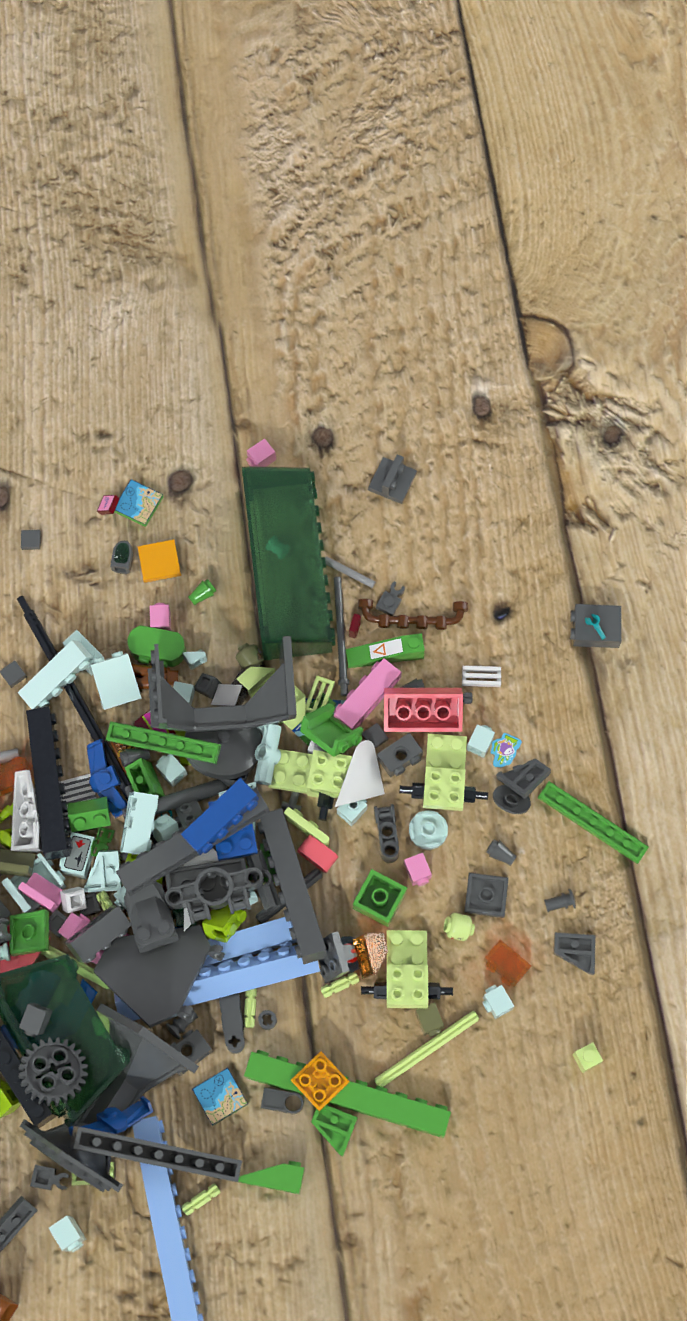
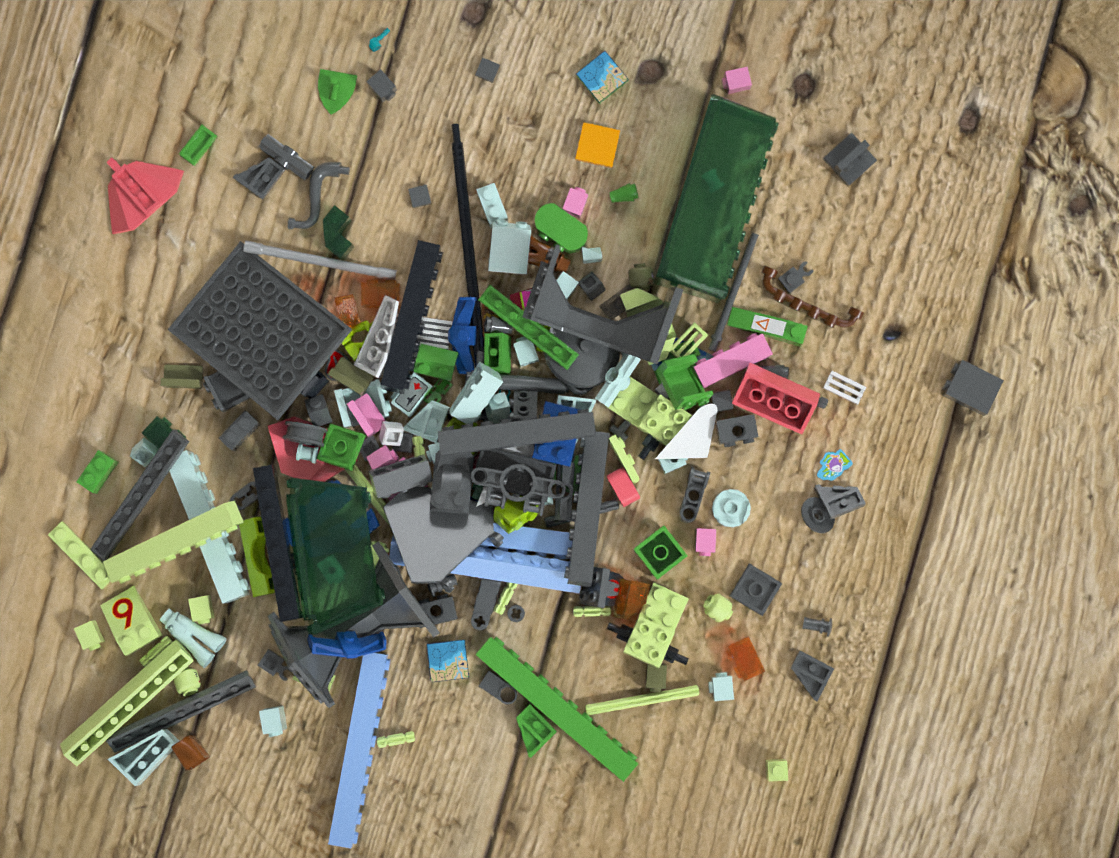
camera: 20 degrees right, 15 degrees up
light aqua brick [18,640,93,709] -> none
dark grey brick [19,1003,53,1037] -> none
dark grey gear [19,1037,88,1106] -> none
dark grey brick [69,1126,242,1182] -> none
tile [97,495,120,515] -> none
rock [110,540,133,574] -> none
blue brick [181,778,259,855] -> none
white sticker [211,684,242,706] -> none
bright green slope [238,1161,305,1195] -> none
light orange tile [291,1051,350,1112] -> none
light grey bar [323,556,376,588] -> none
dark red tile [349,613,361,639] -> none
yellowish green piece [399,733,488,811] -> none
light aqua brick [467,724,495,758] -> none
dark grey cone [486,839,517,866] -> none
bright green tile [538,781,649,864] -> none
teal hand [585,614,606,640] -> none

